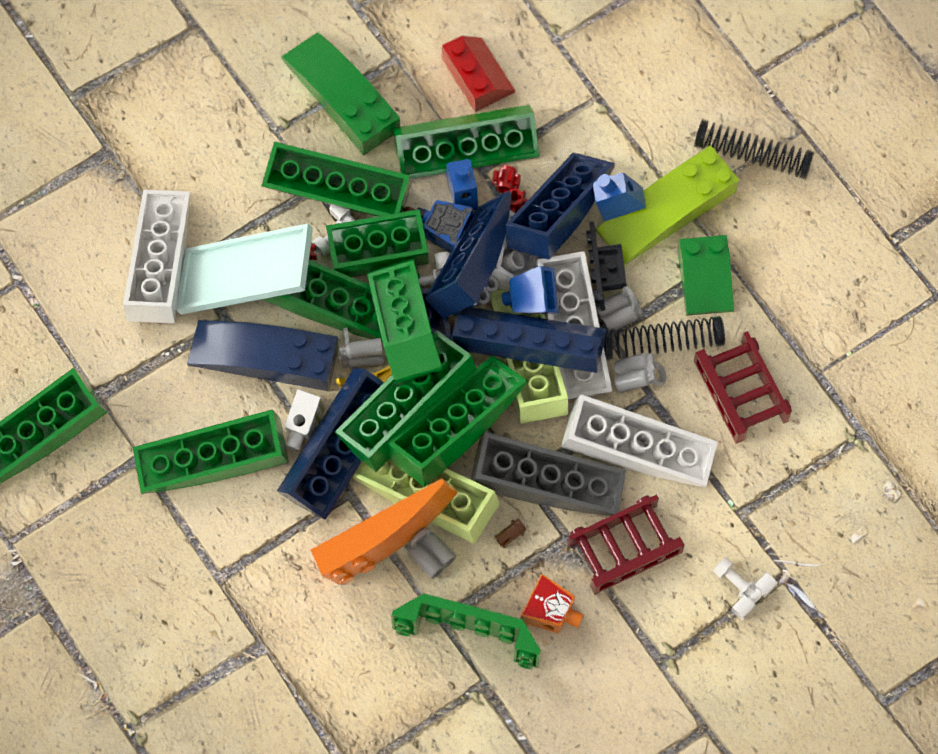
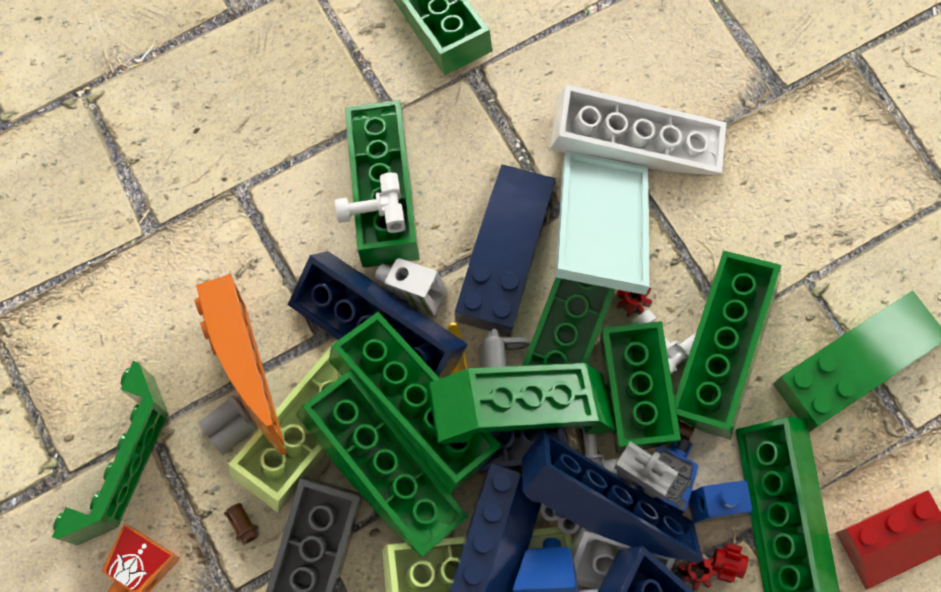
camera: 95 degrees right, 5 degrees up
none -> white bar [335,173,406,233]
none -> light grey hips [614,442,679,499]

